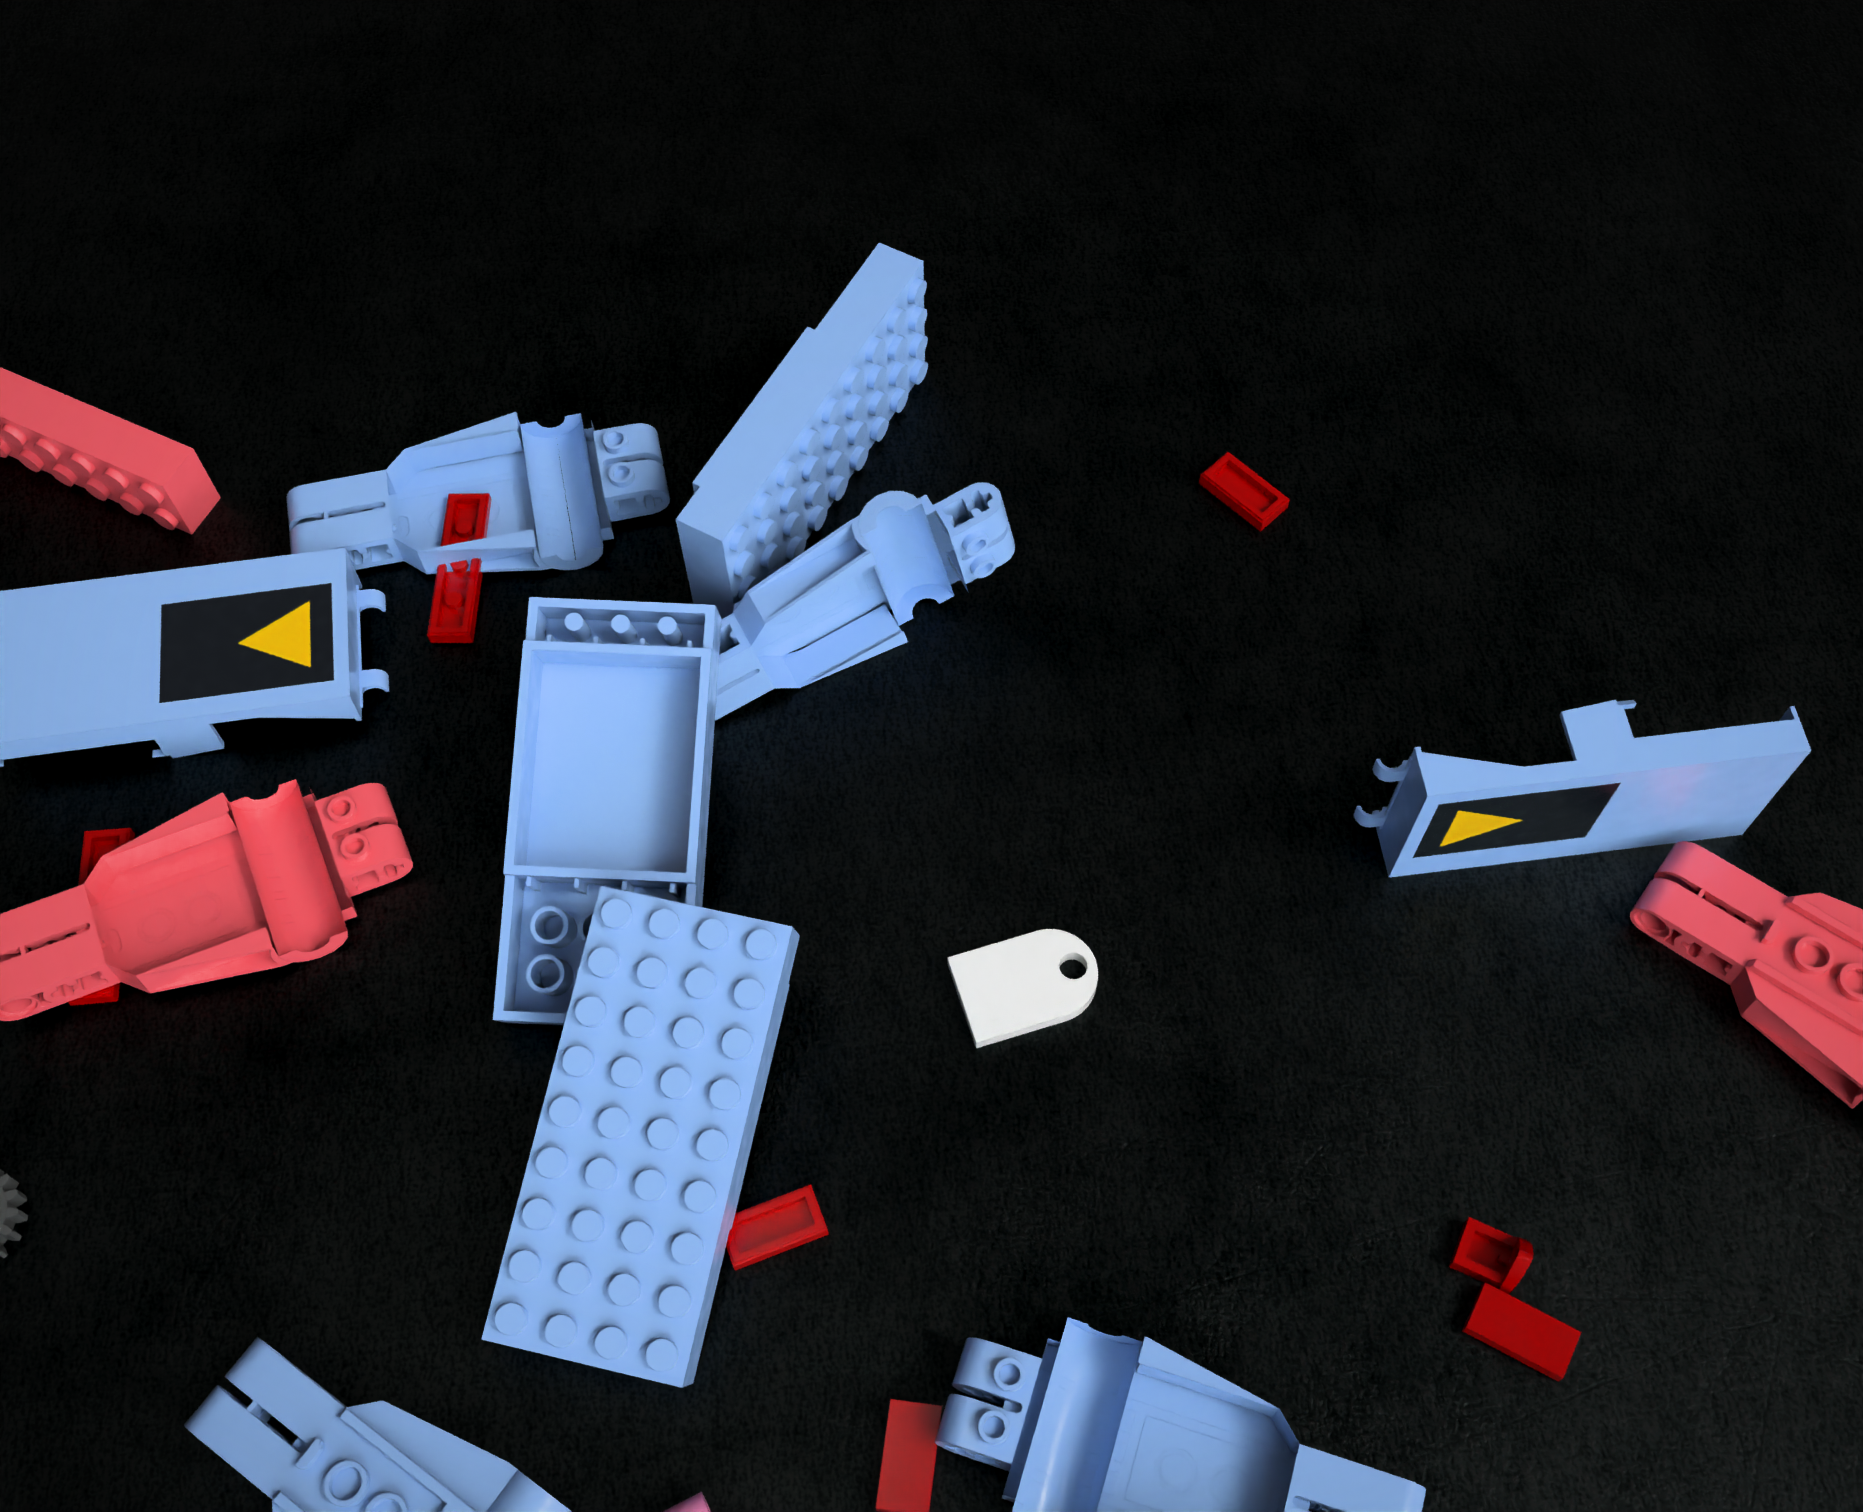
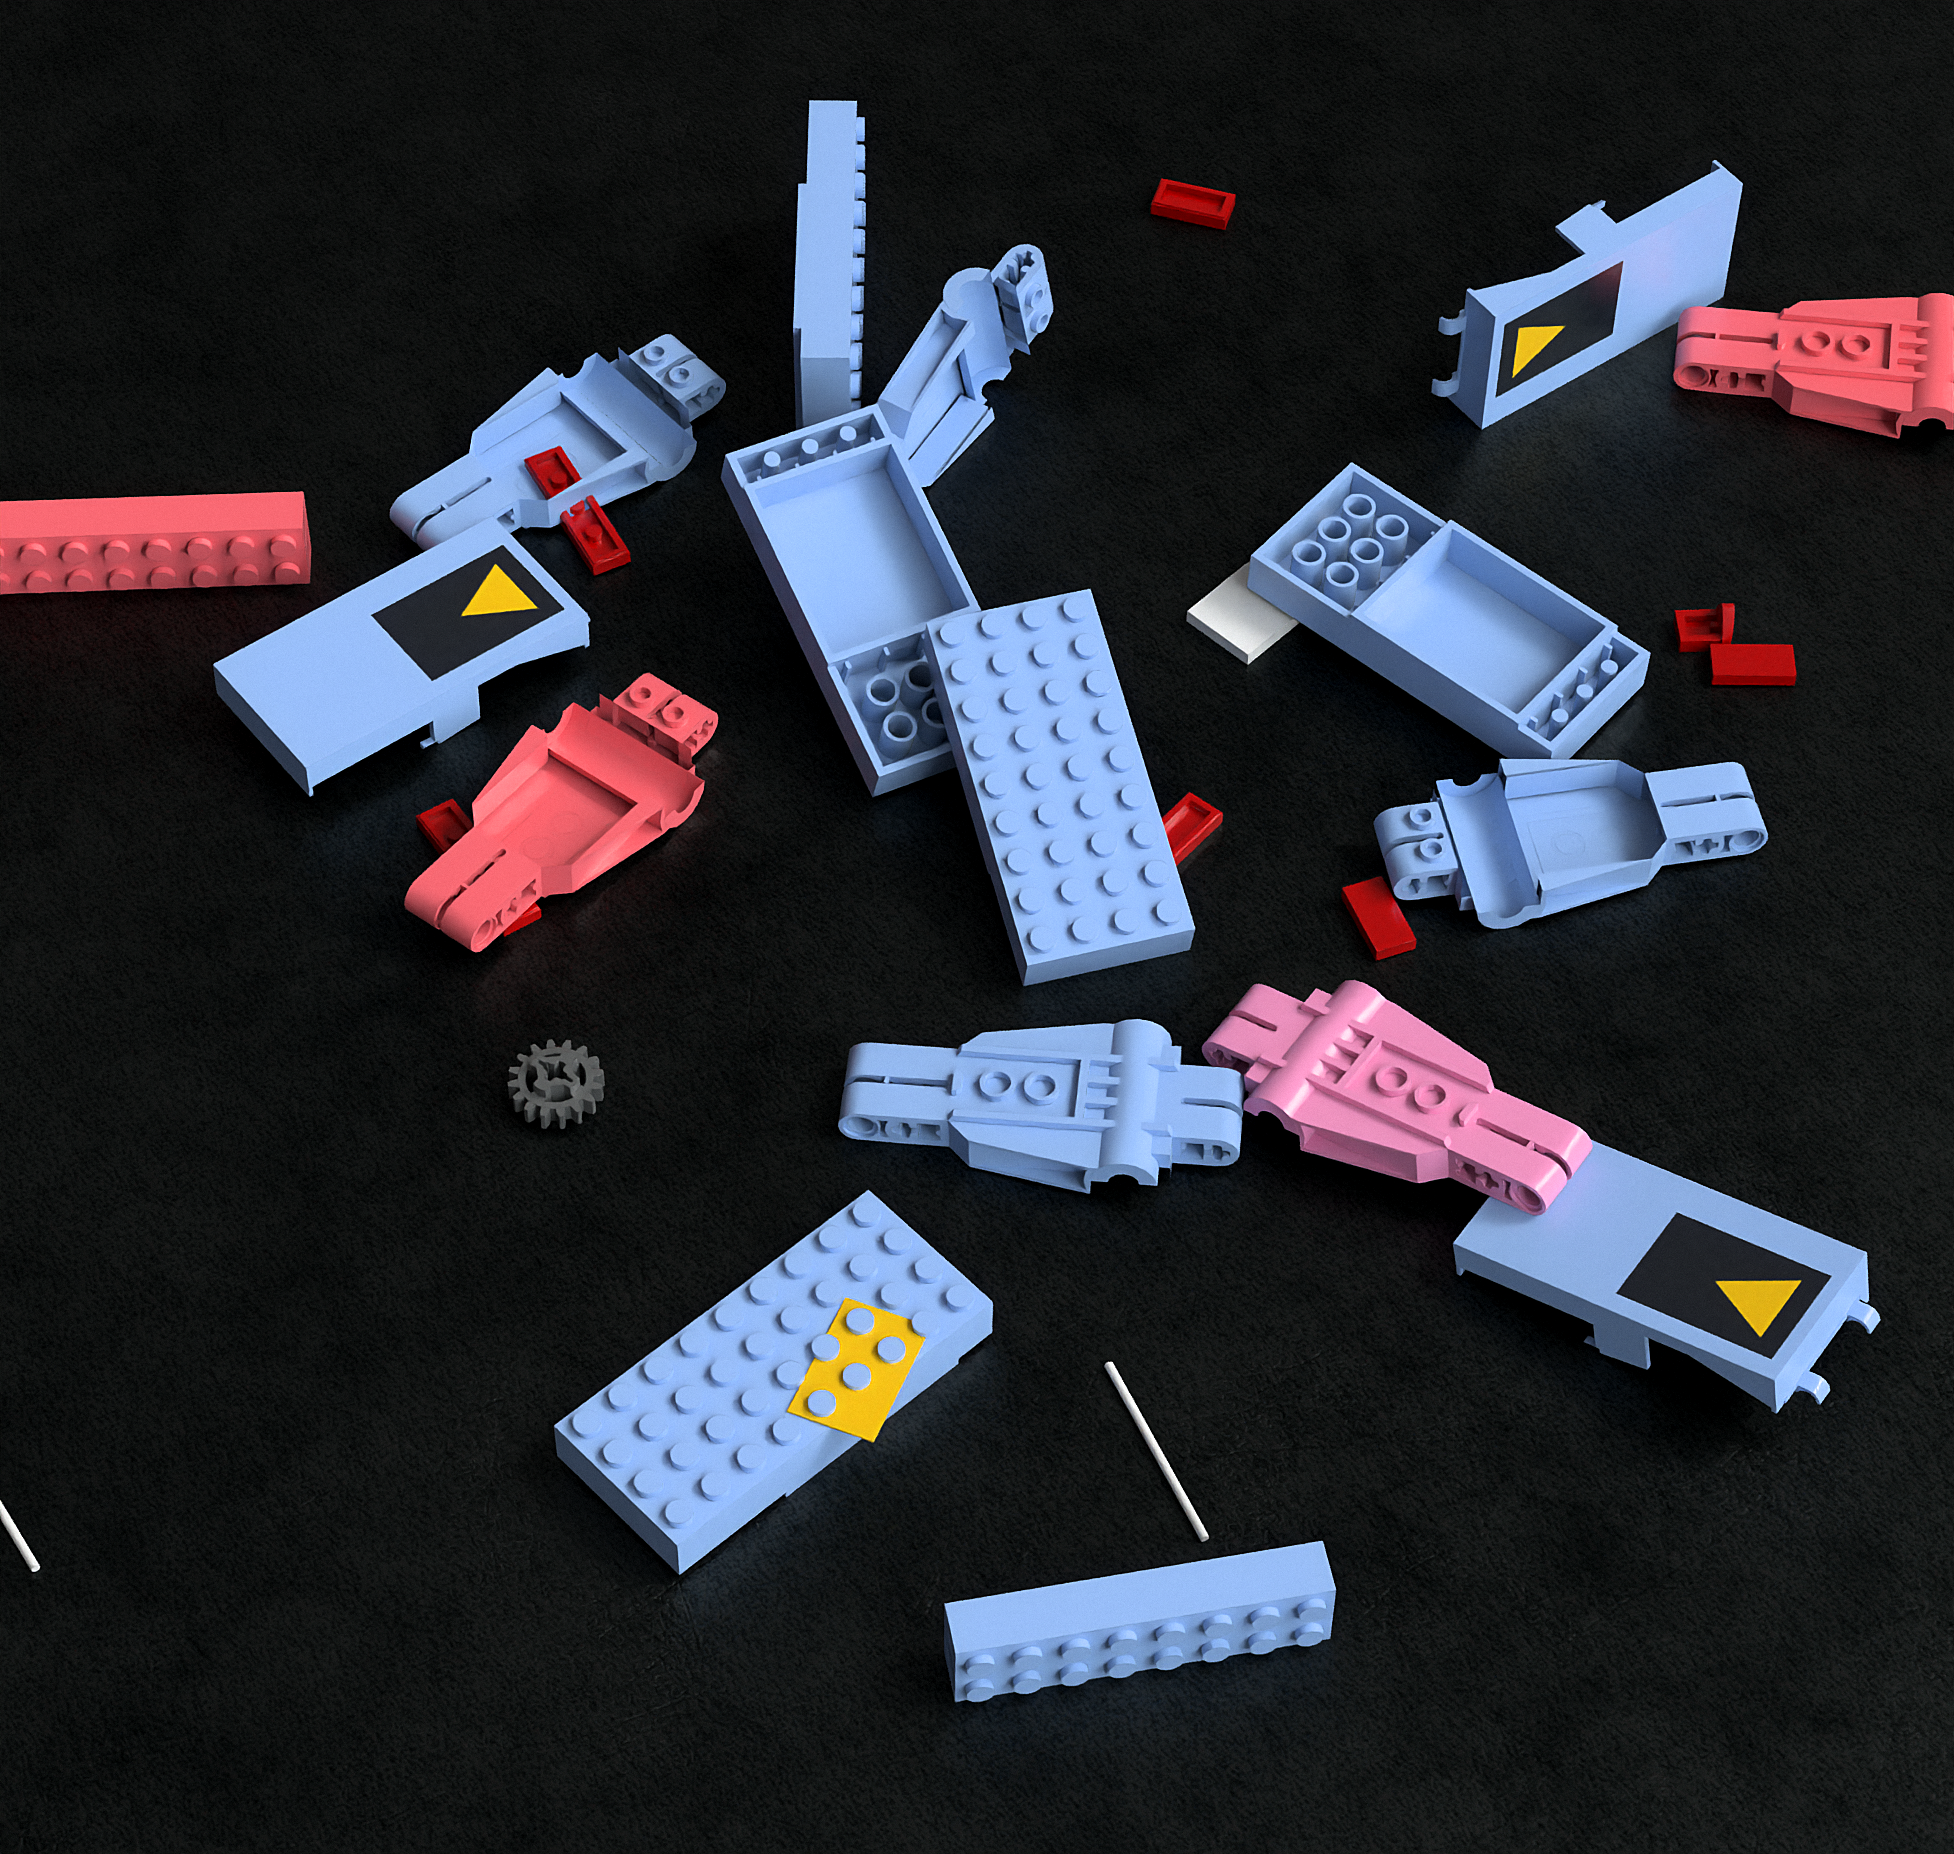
camera: 30 degrees left, 10 degrees down
none -> light blue piece [1247,463,1651,760]

